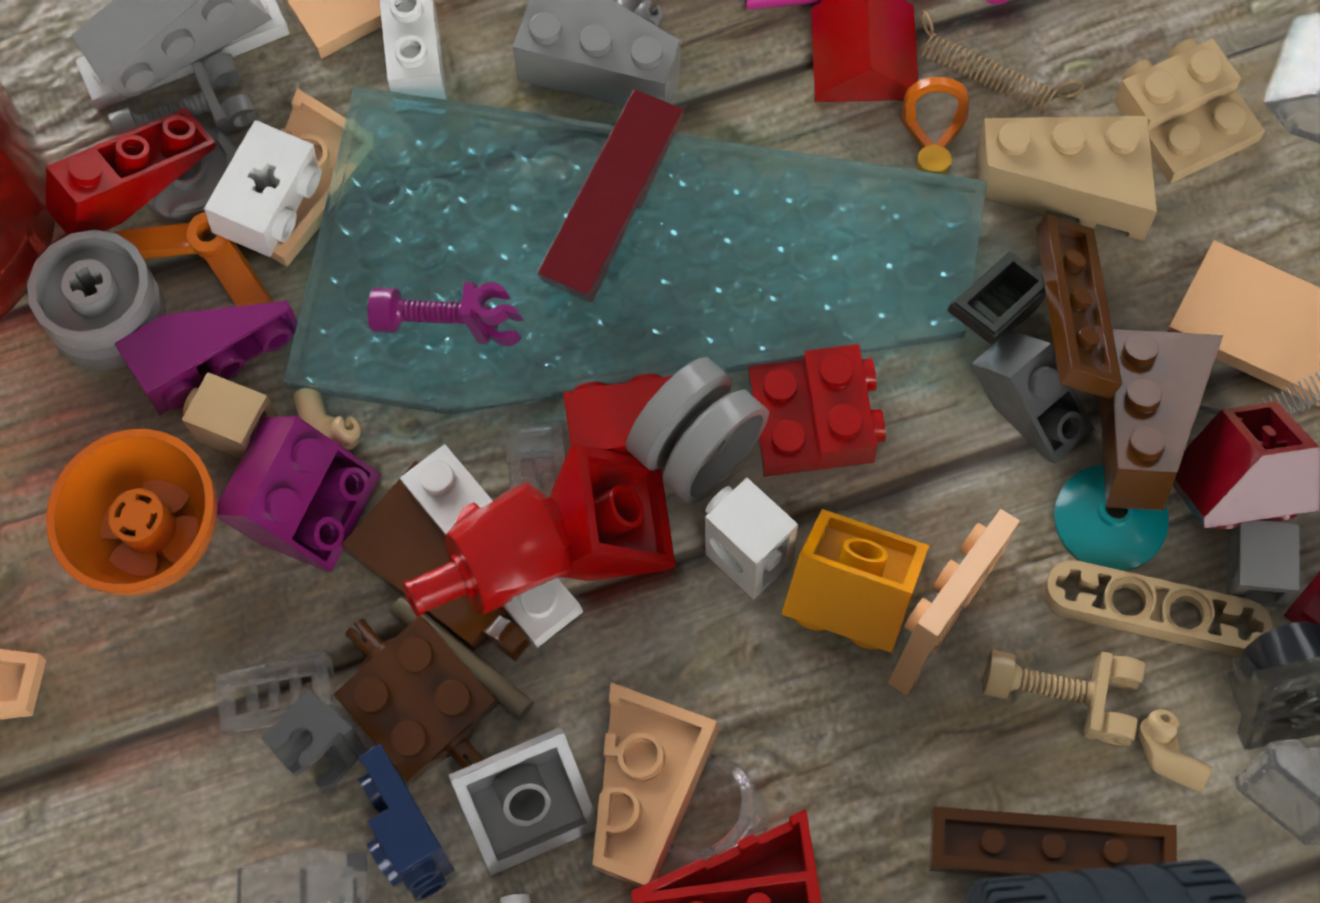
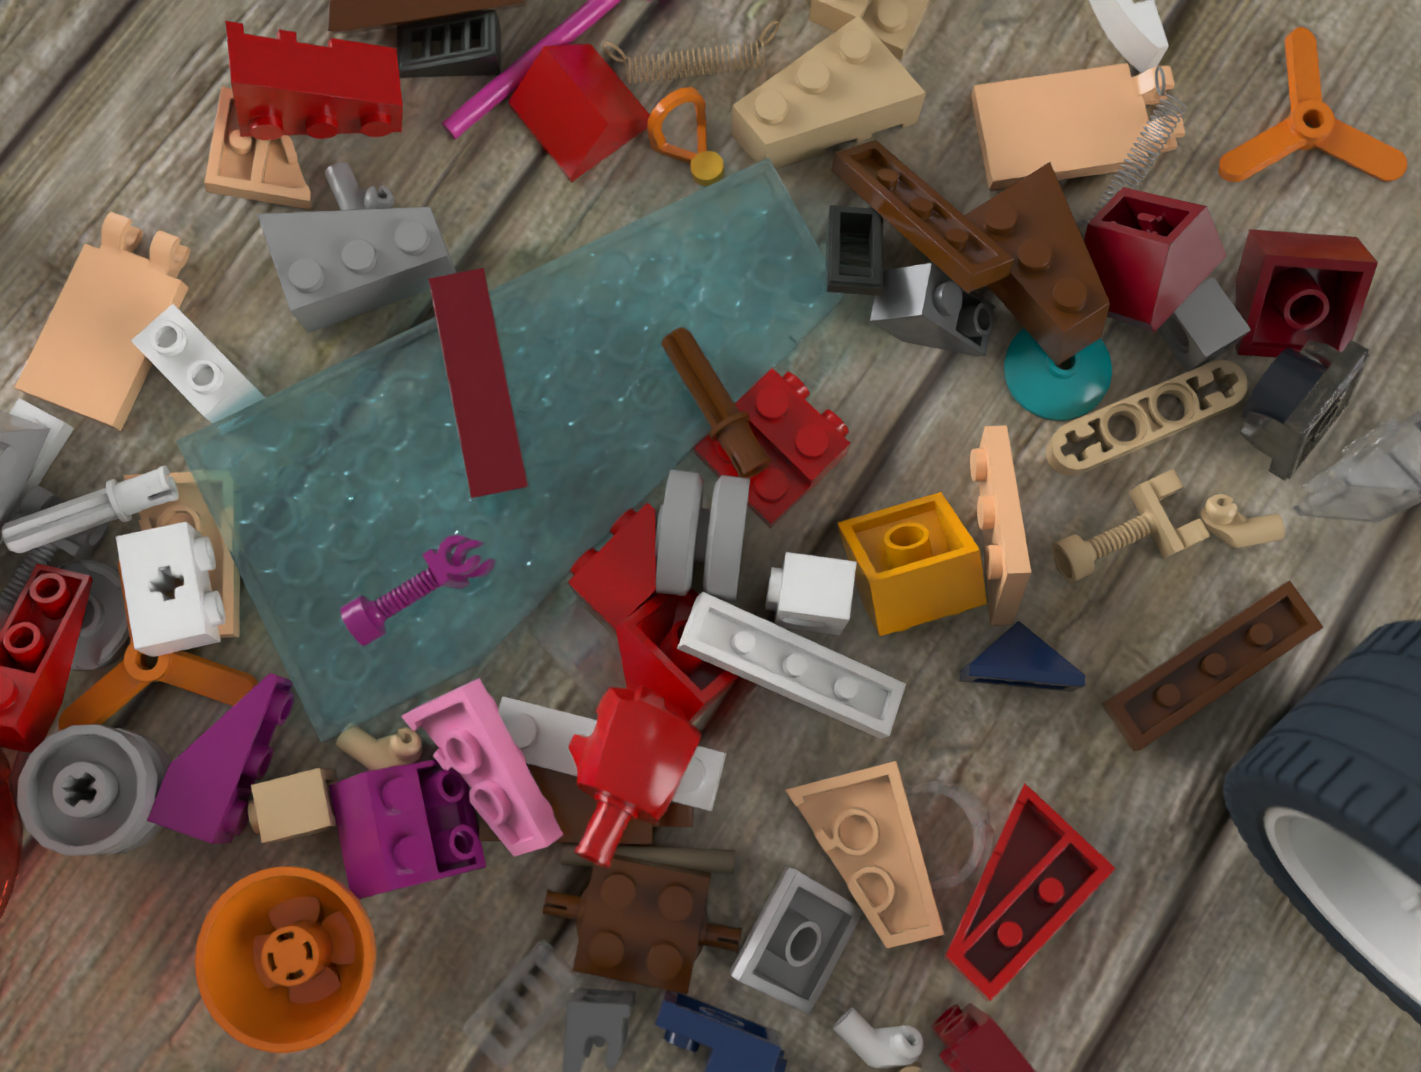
camera: 40 degrees left, 10 degrees up
none -> white axle [1,466,179,553]
none -> bright pink wing [401,678,564,857]
none -> reddish brown axle [662,327,772,478]
none -> white plate [677,592,906,739]
none -> dark blue slope [959,621,1085,692]

